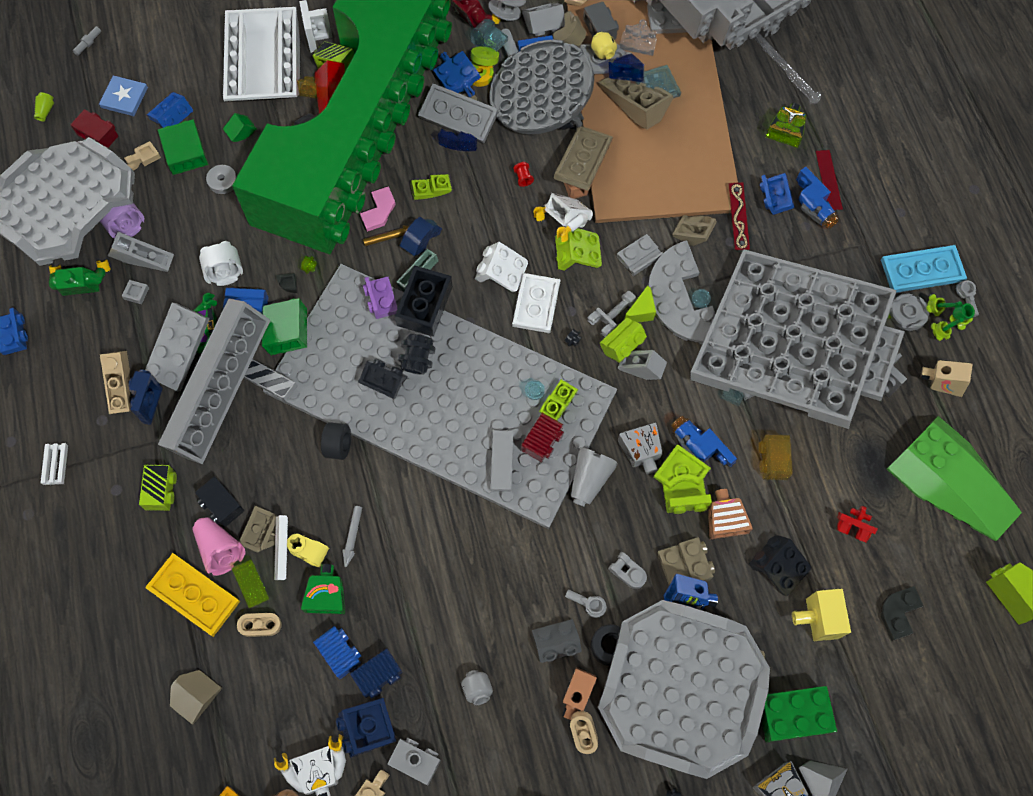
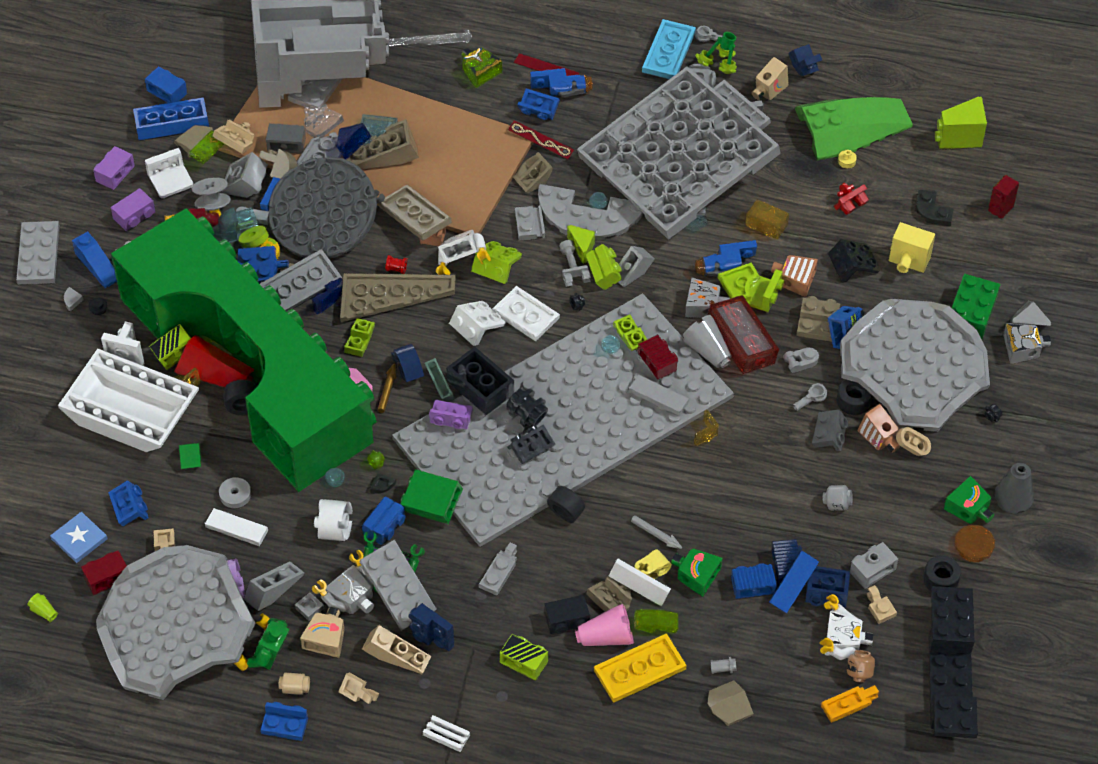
camera: 60 degrees left, 15 degrees down
green brick [158,119,209,175] -> none
light grey brick [158,299,270,464] -> none
tan plate [237,613,282,637] -> none
light grey tile [244,359,298,401] -> none
light yellow head [591,32,617,60] -> none
none -> white tile [205,508,268,546]
none -> tan brick [279,673,310,695]
none -> tan torso [300,607,344,658]
none -> light grey torso [312,550,374,614]
none -> clear light blue plate [325,468,345,487]
none -> tan plate [339,672,379,704]
none -> dark tan wing [340,273,456,322]
none -> light grey hinge [479,542,517,595]
none -> clear yellow bracket [694,410,719,446]
none -> brick [707,295,779,374]
none -> light grey pin [710,657,737,674]
none -> blue tile [769,551,819,613]
none -> dark blue brick [788,44,822,76]
none -> light yellow tile [838,150,856,169]
none -> dark red brick [988,175,1019,218]

